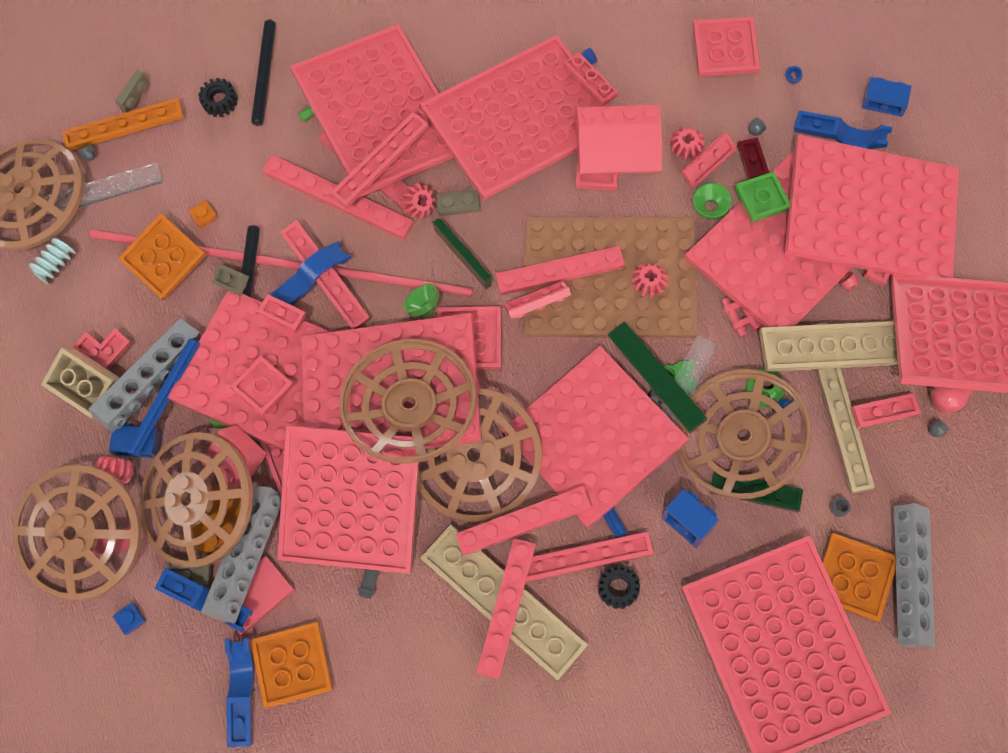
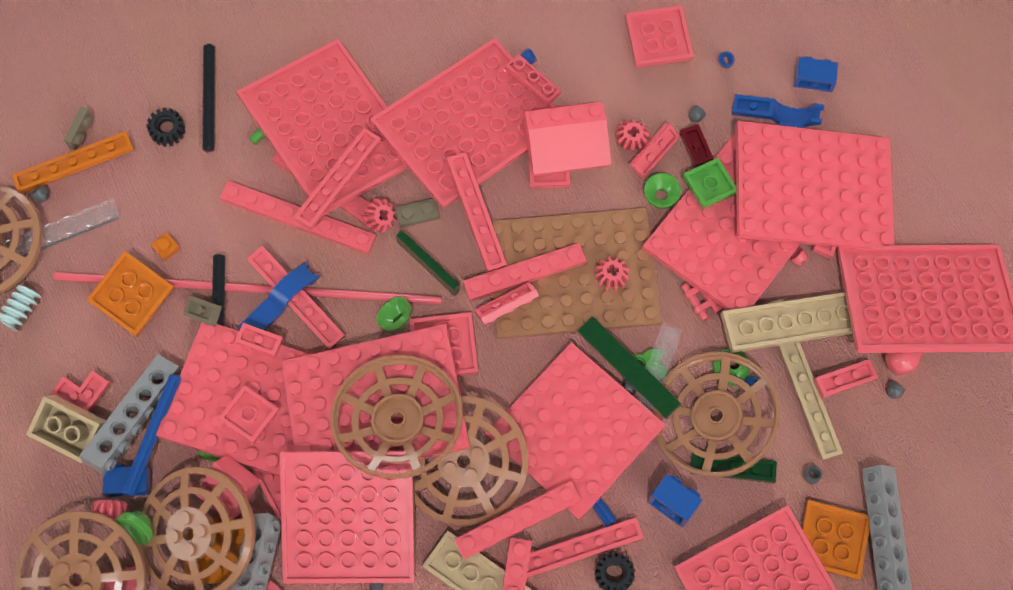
camera: 15 degrees left, 0 degrees up
none -> bright green piece [116,511,153,545]
none -> coral plate [446,152,507,272]

